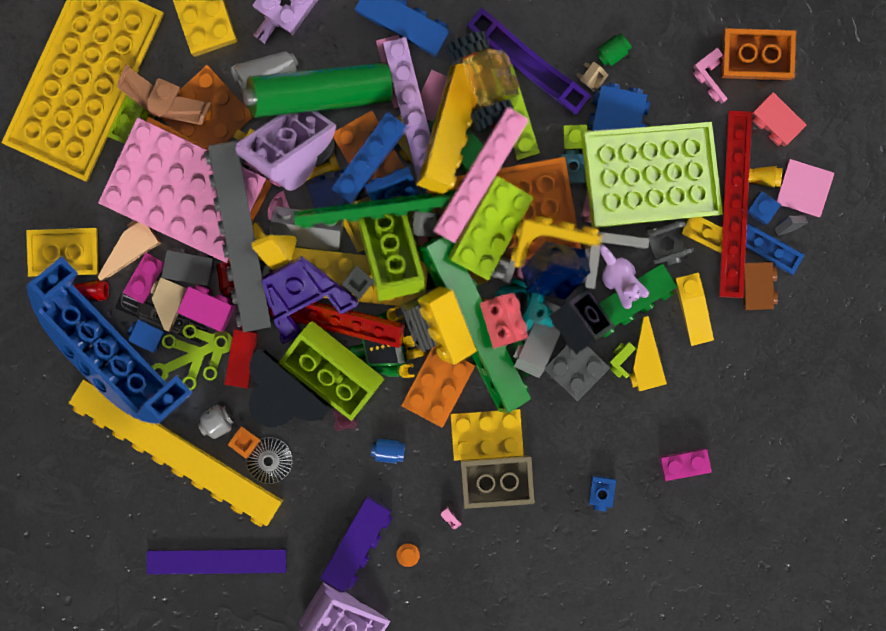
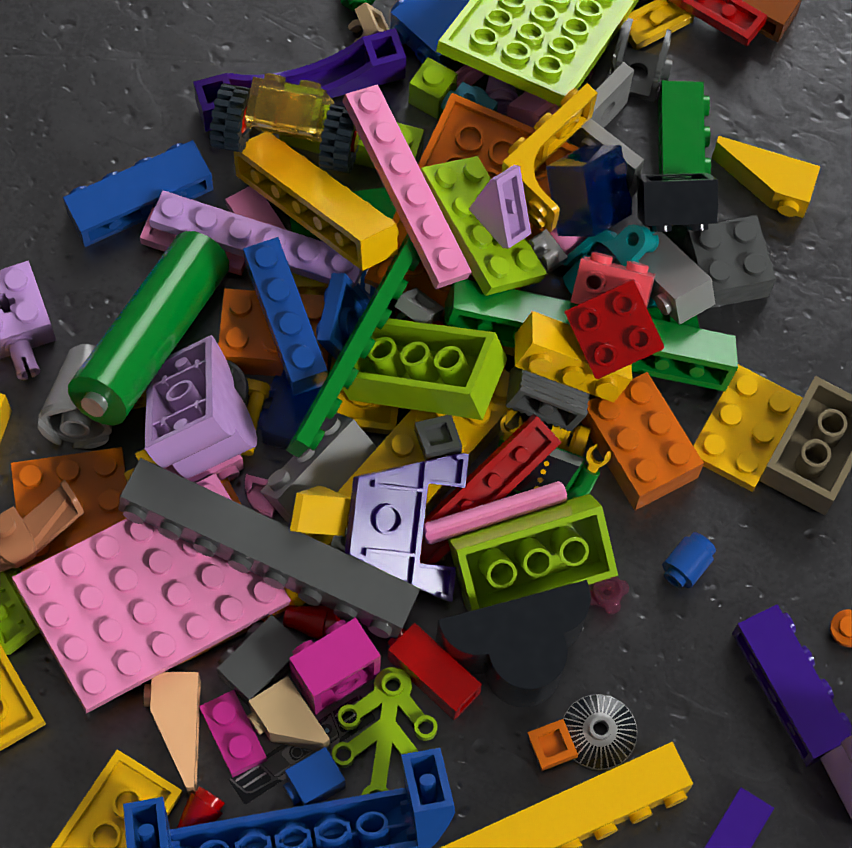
camera: 60 degrees left, 20 degrees down
light grey head [198,404,234,439] -> none
bright pink tile [441,506,461,529] -> none
lavender animal [600,245,649,309] -> none
lime bracket [609,342,636,379] -> none
yellow slope [674,273,714,346] -> none
none -> bright pink axle [423,481,567,544]
none -> lavender slope [469,165,531,249]
none -> red bracket [564,279,664,379]

